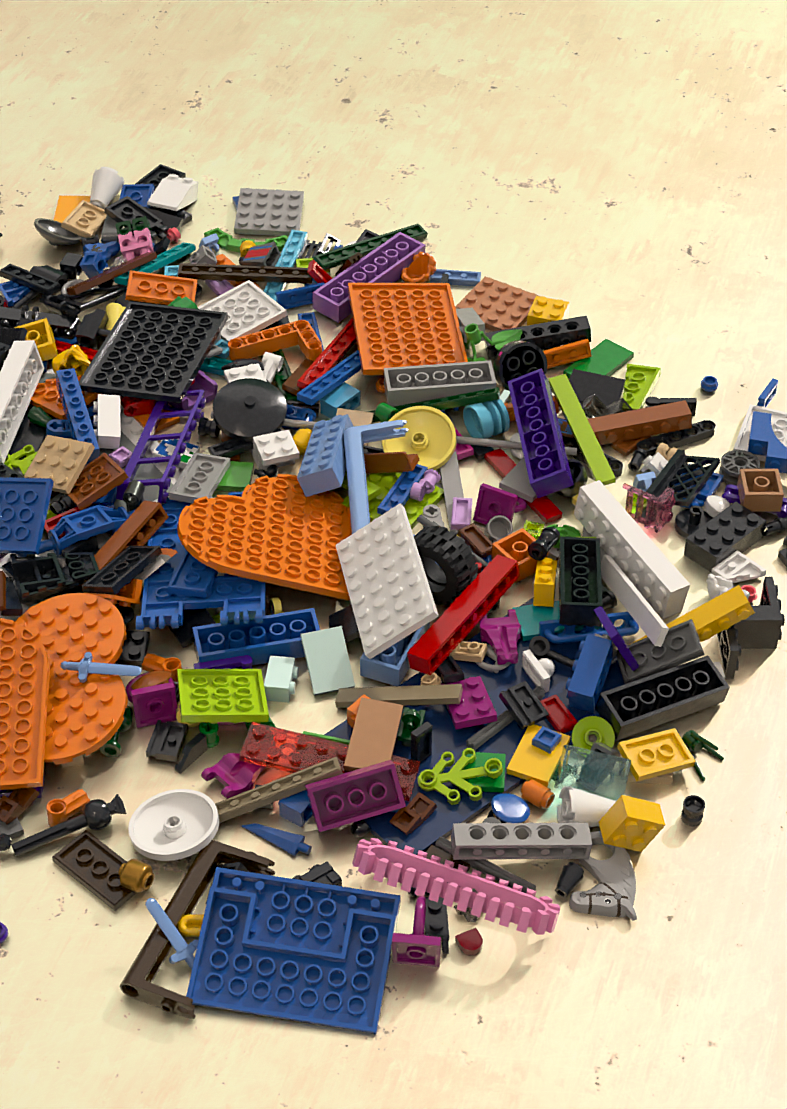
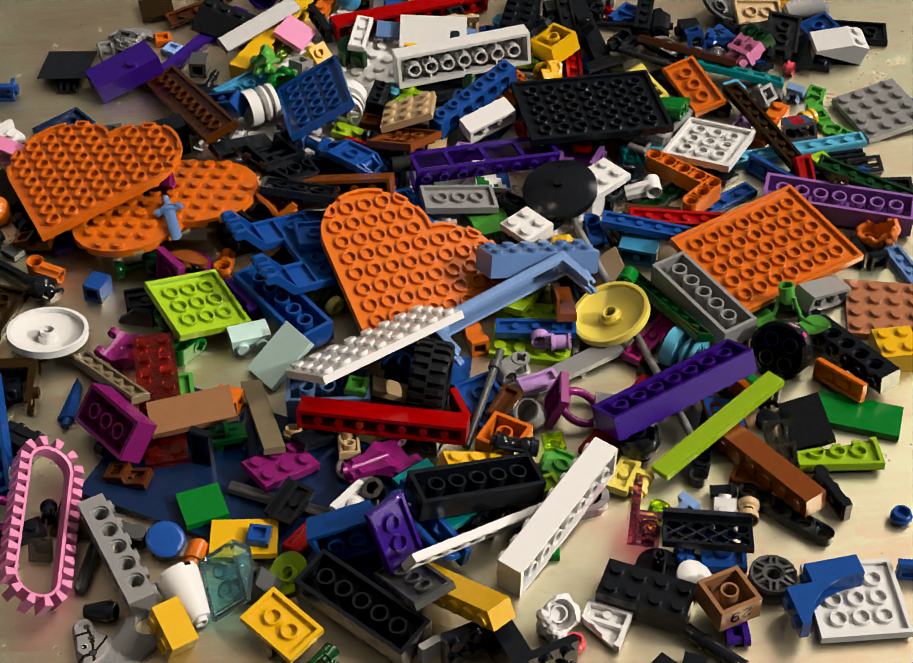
camera: 65 degrees right, 0 degrees up
lime plant [418,748,503,805] -> none
none -> blue brick [82,271,113,304]

